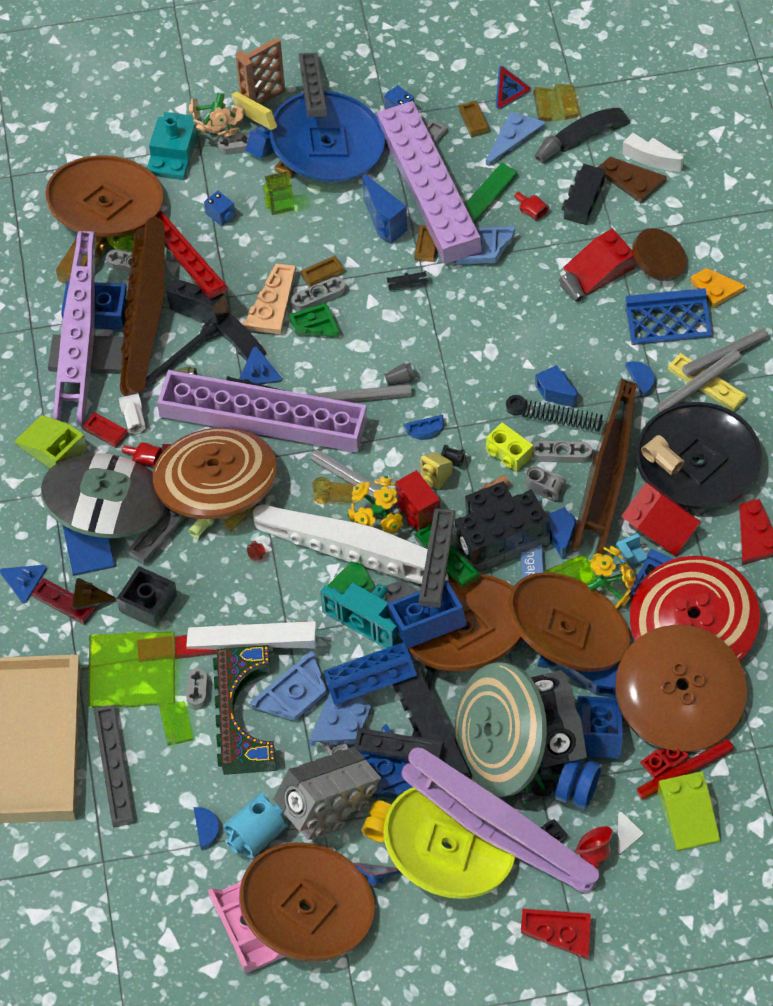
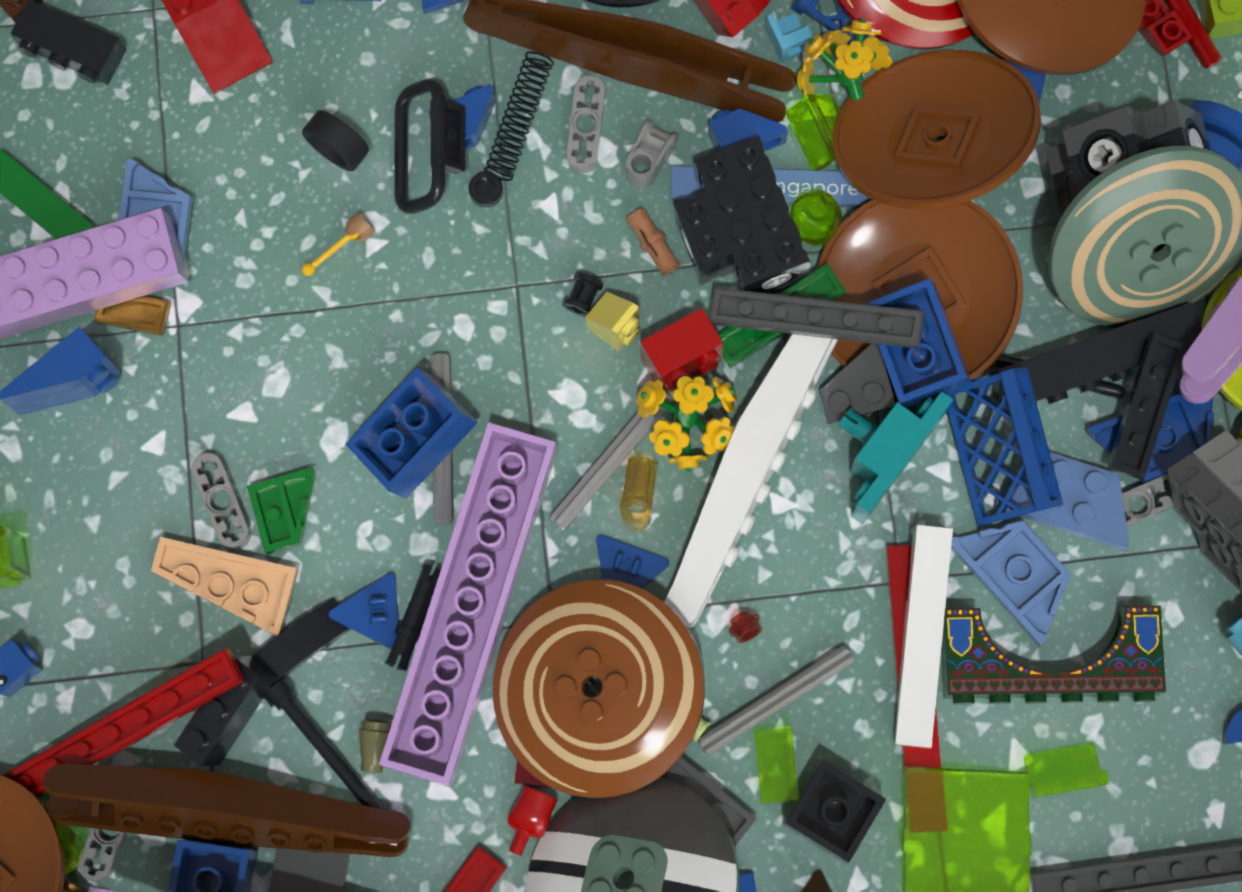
camera: 85 degrees left, 20 degrees up
white piece [119,393,146,435] -> none
light grey beam [186,668,208,710] -> none
pearl gold tile [300,255,345,287] -> none
green wing [327,561,374,595] -> none
dark grey cone [384,363,415,385] -> none
black pin [387,271,428,290] -> none
blue tile [404,414,444,440] -> none
neon yellow brick [486,423,533,472] -> none
red piece [514,191,549,221] -> none
dark grey cone [559,272,585,302] -> none
blue slope [577,696,623,759] -> none
none -> hinge [301,211,375,277]
none -> black tyre [302,110,369,171]
none -> blue brick [345,367,478,499]
none -> black bar [394,78,465,214]
none -> blue piece [596,535,669,589]
none -> light grey axle [698,646,854,755]
none -> clear neon green panel [754,726,799,804]
none -> clear neon green hair [790,189,842,246]

